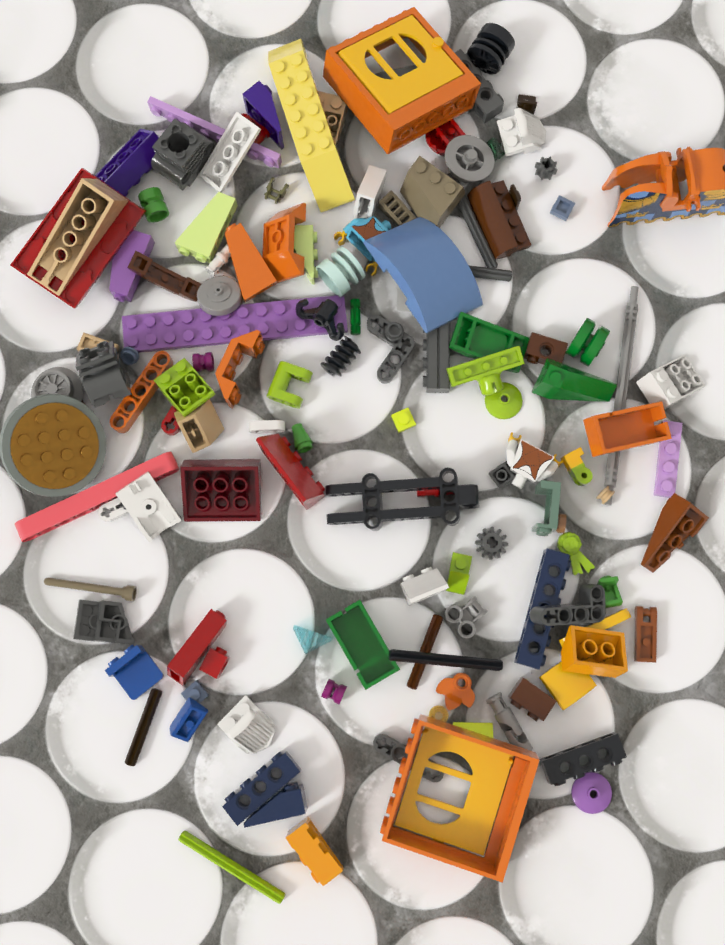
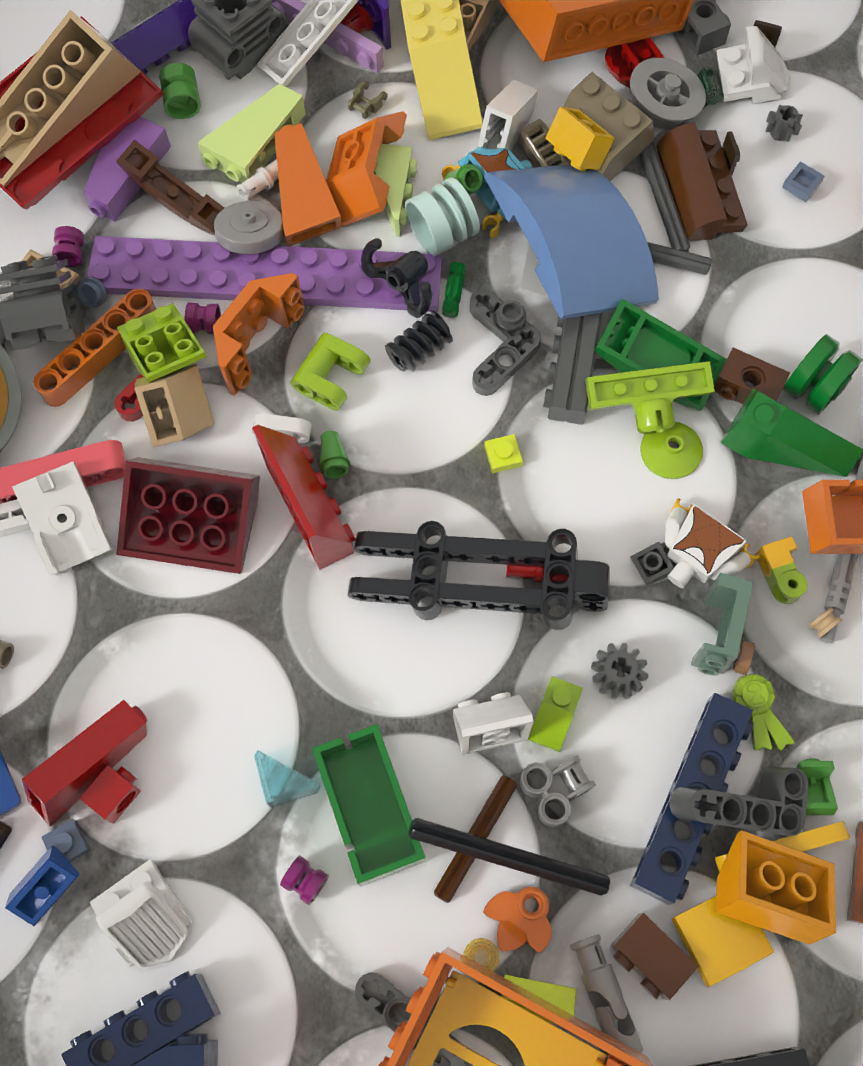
camera: 10 degrees right, 10 degrees down
none -> magenta wheel [52,226,84,267]
none -> bright green cone [445,164,483,195]
none -> yellow brick [545,106,615,171]

